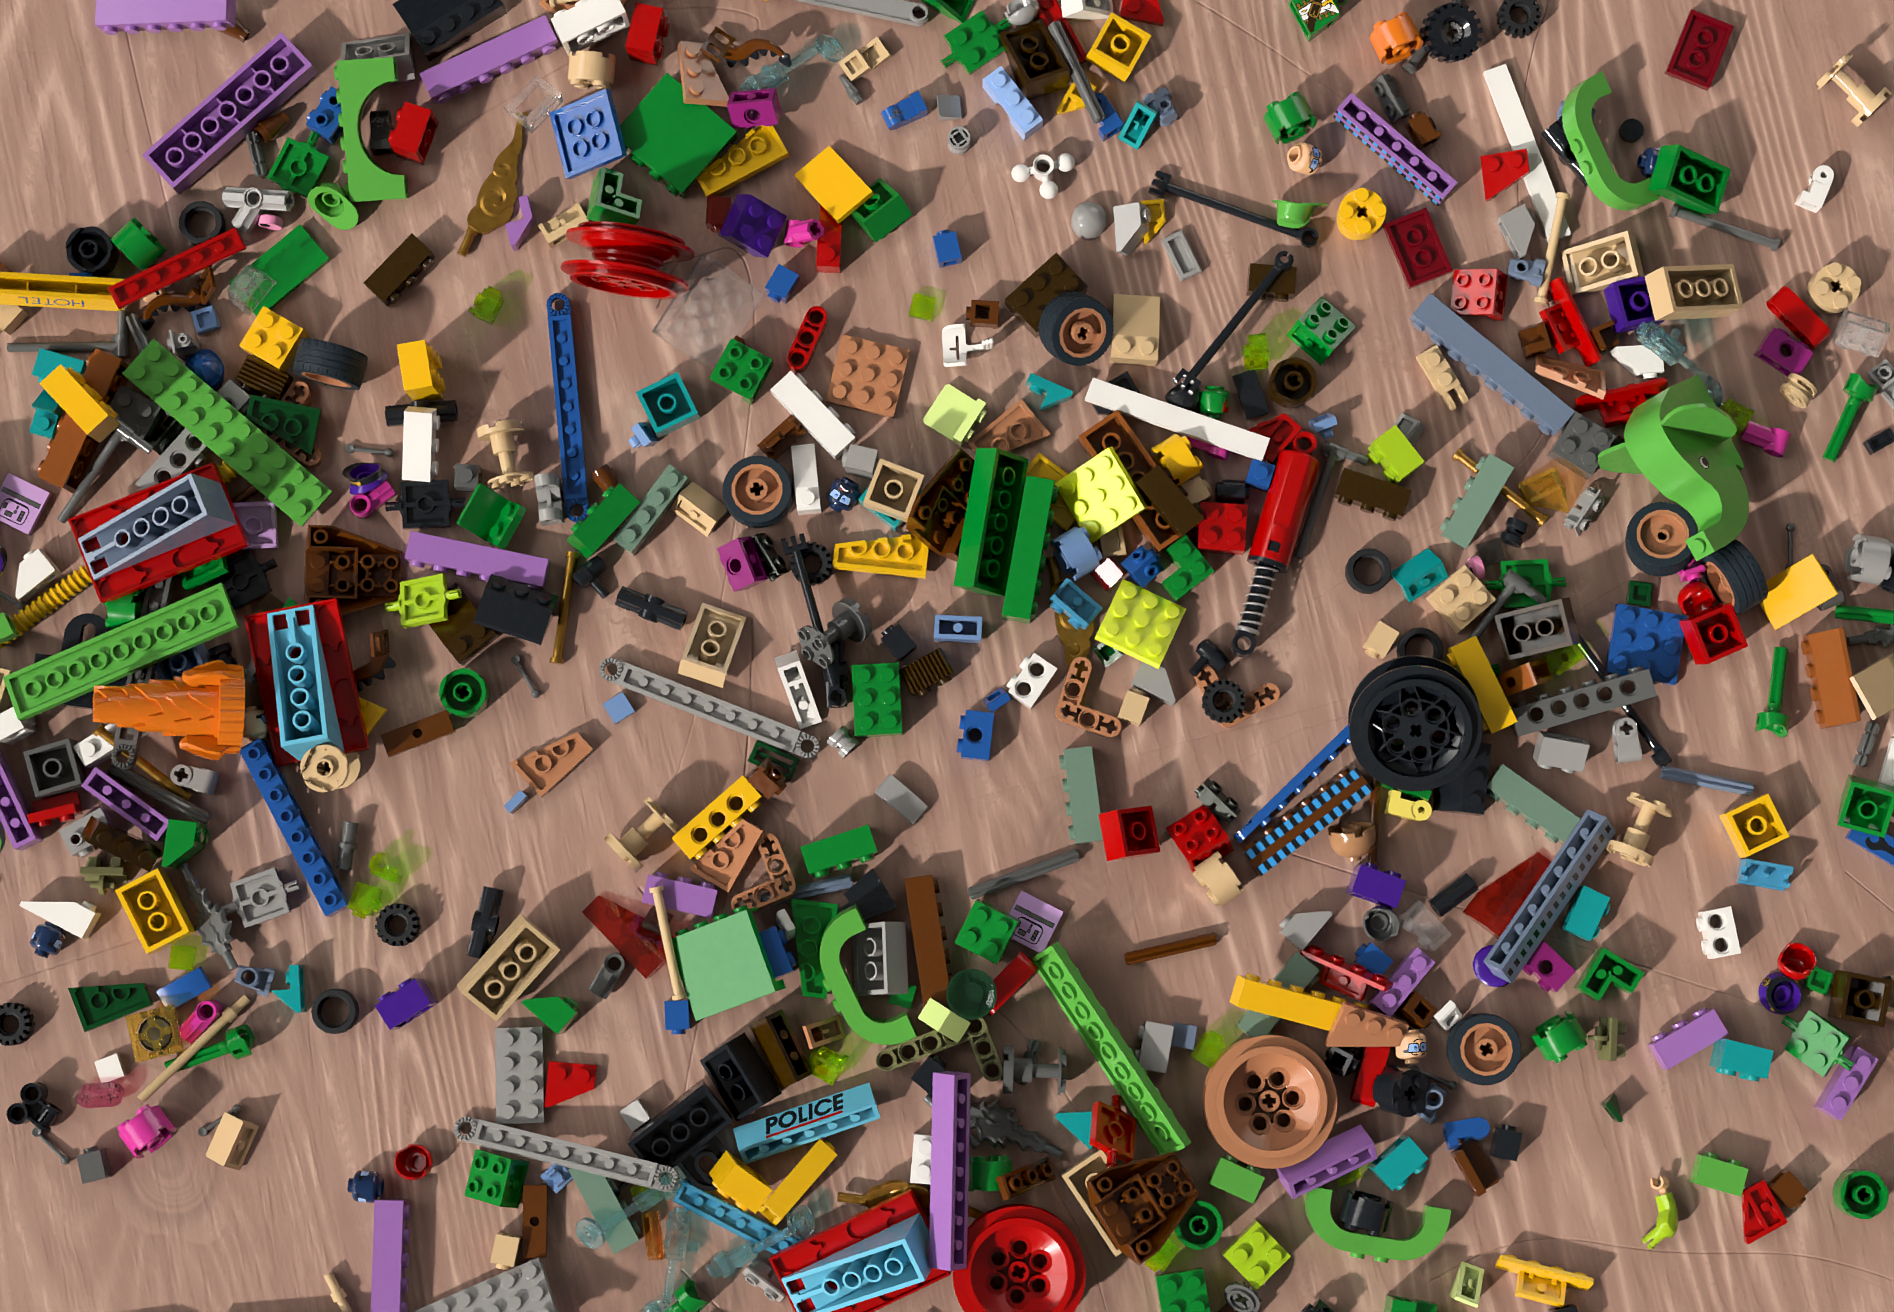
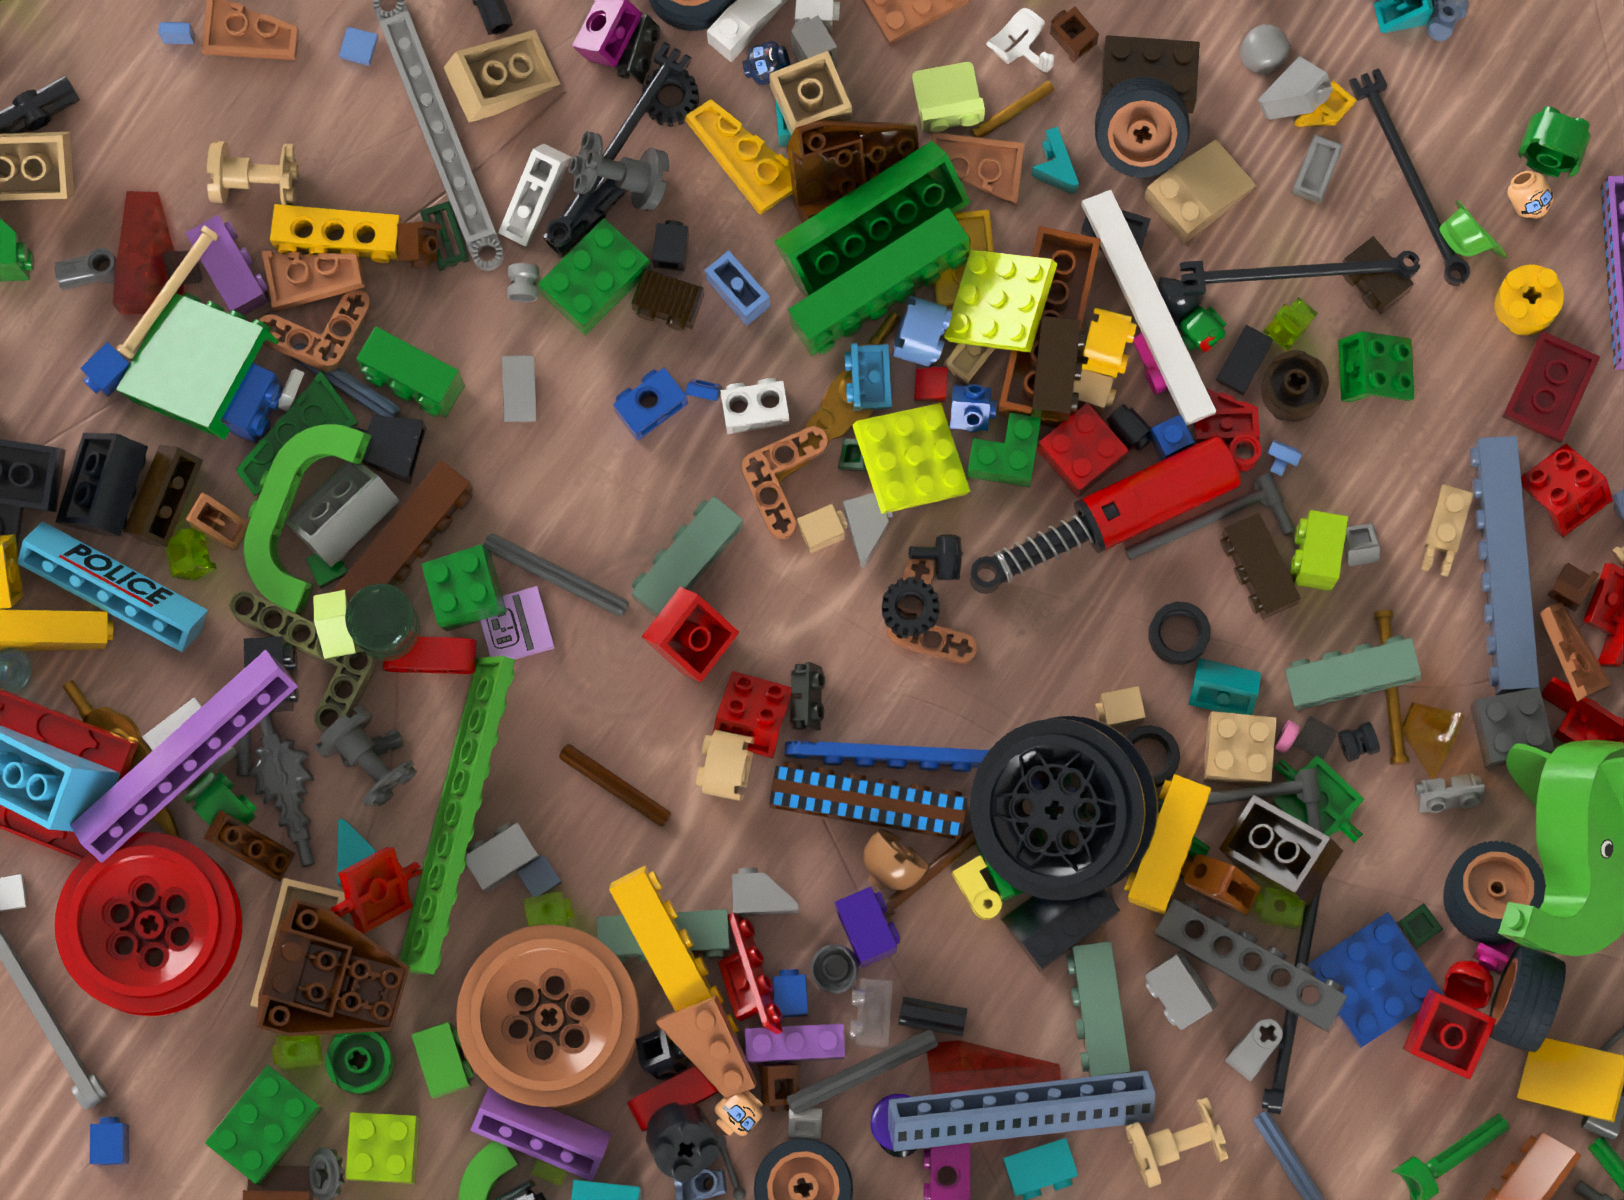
camera: 50 degrees right, 5 degrees down
none -> dark grey axle [787,1030,938,1114]
none -> pearl gold bar [971,80,1055,138]

